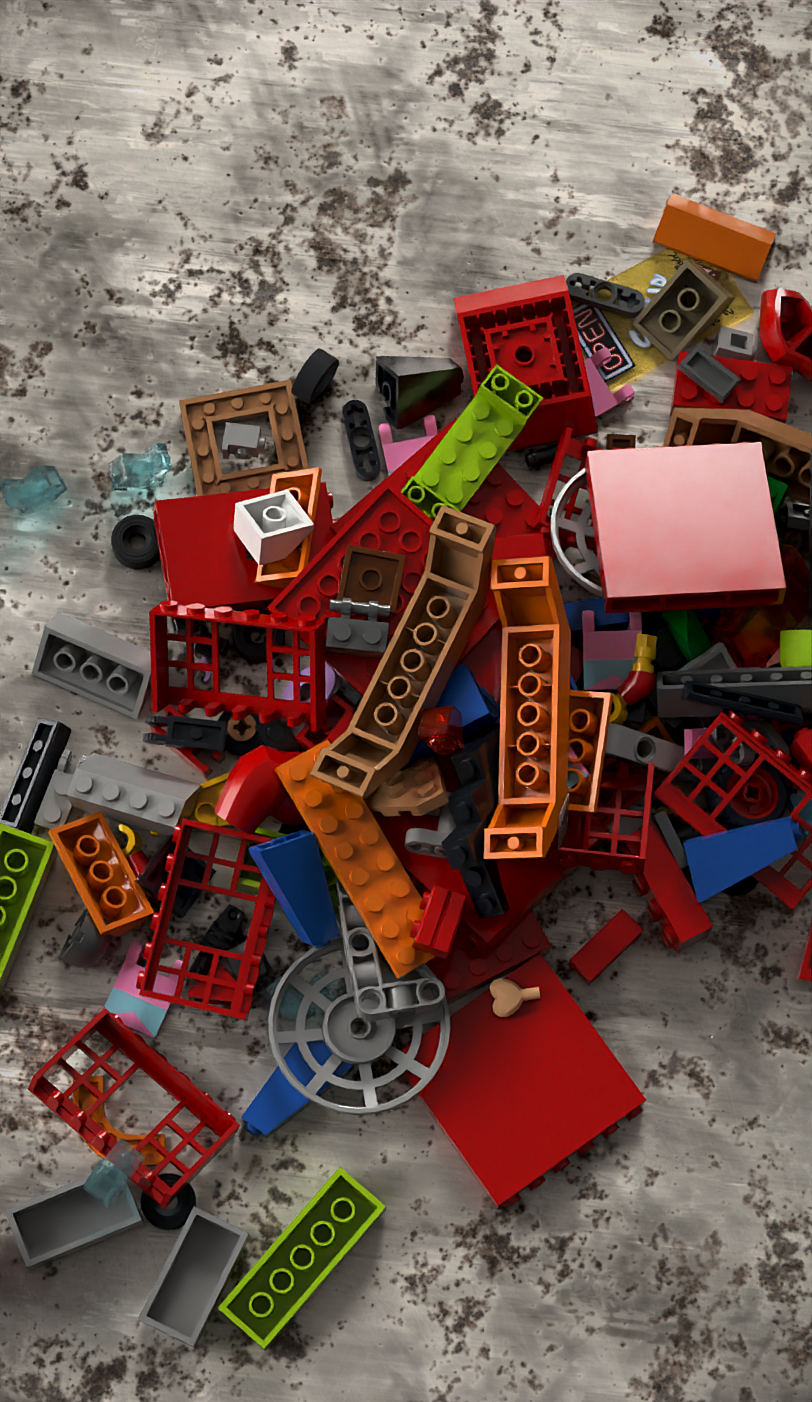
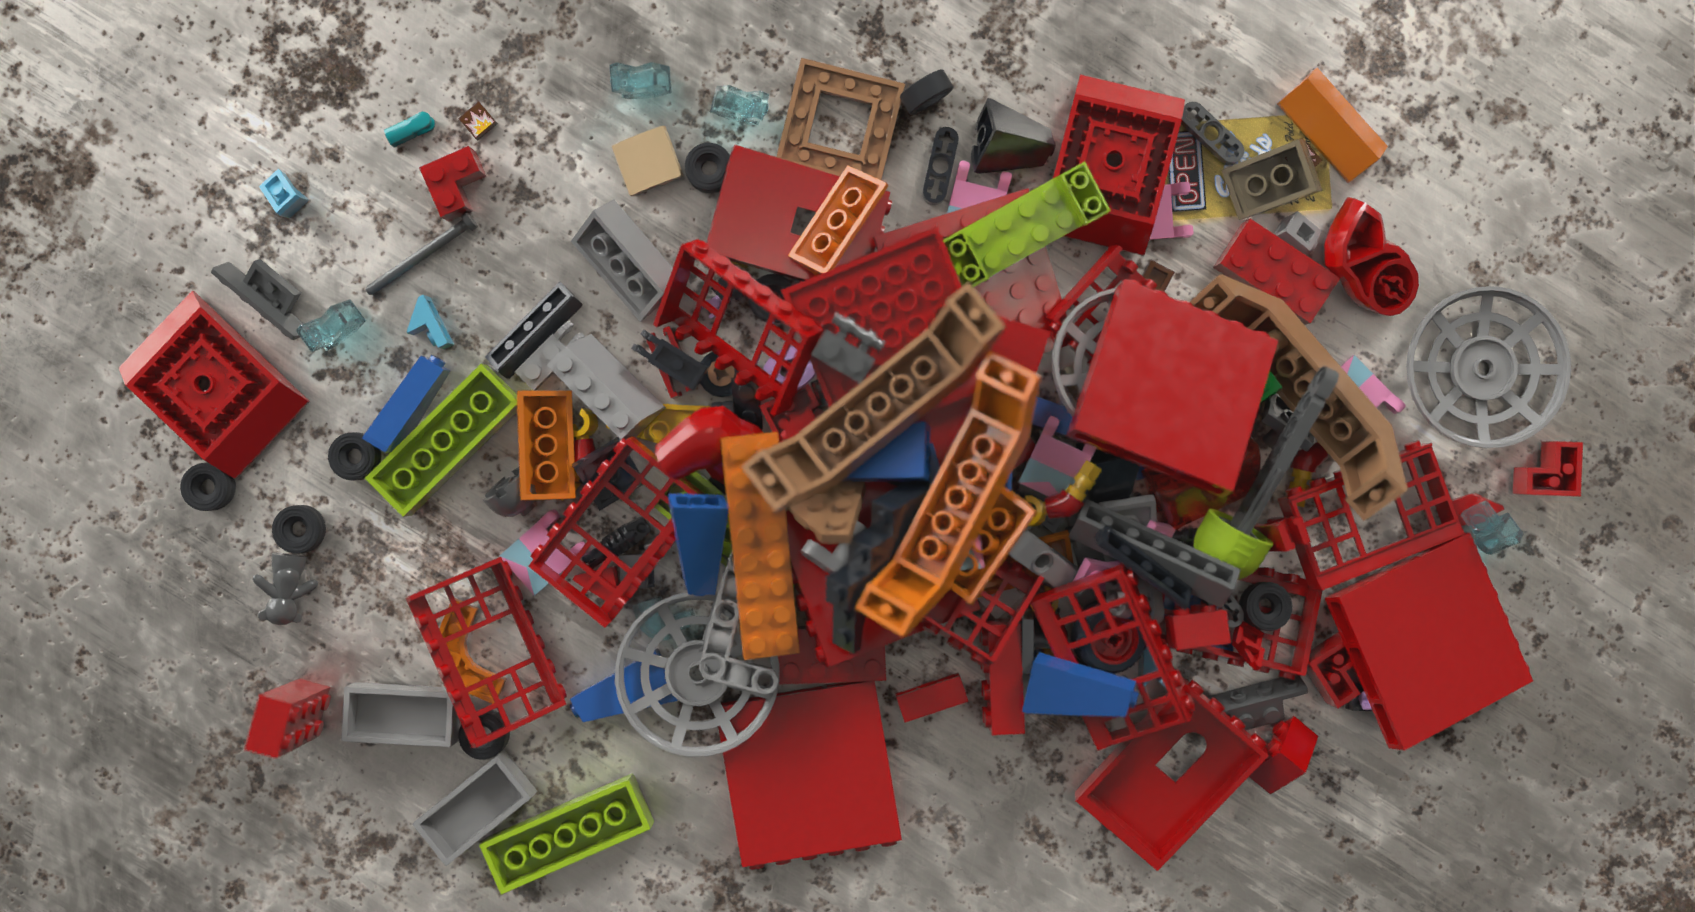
camera: 25 degrees right, 15 degrees up
clear light blue brick [83,1138,146,1209] -> none
light grey brick [222,422,266,460] -> none
white slope [233,489,314,566] -> none
reddish brown tile [337,544,406,615] -> none
red brick [409,885,468,959] -> none
clear red slope [418,705,464,754] -> none
light nougat rock [489,978,540,1017] -> none
black pin [525,443,558,471] -> none
sticker [558,793,569,850] -> none
green slope [661,609,713,663] -> none
dark grey tile [678,345,741,403] -> none
none -> tan slope [612,126,684,196]

